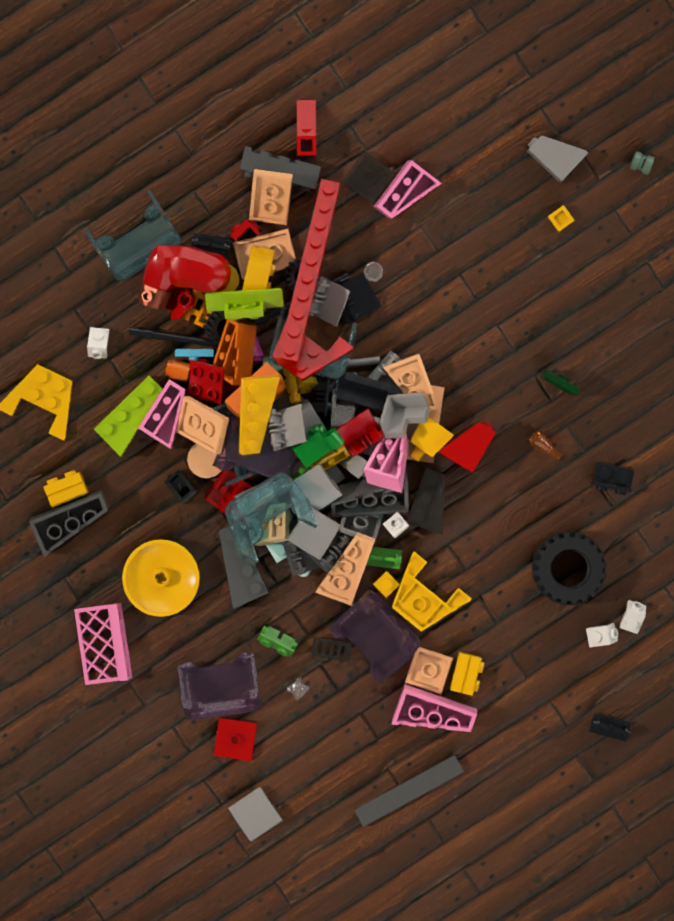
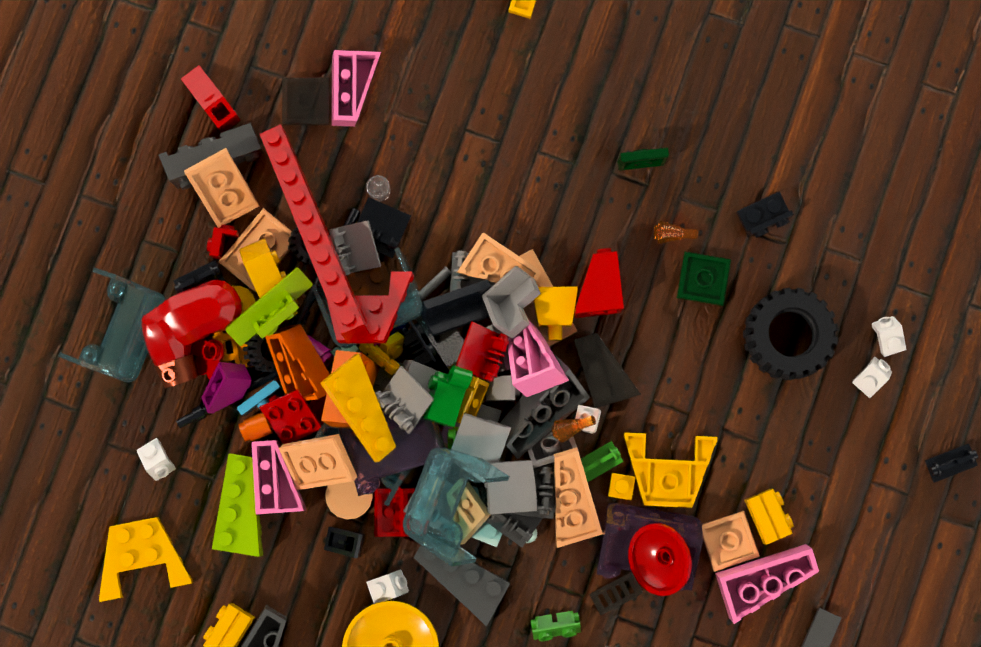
camera: 35 degrees left, 5 degrees down
none -> magenta slope [201,362,252,413]
none -> white bracket [366,570,409,604]
none -> clear orange cone [552,415,596,443]
none -> red dish [628,523,692,596]
none -> dark green plate [676,251,731,306]

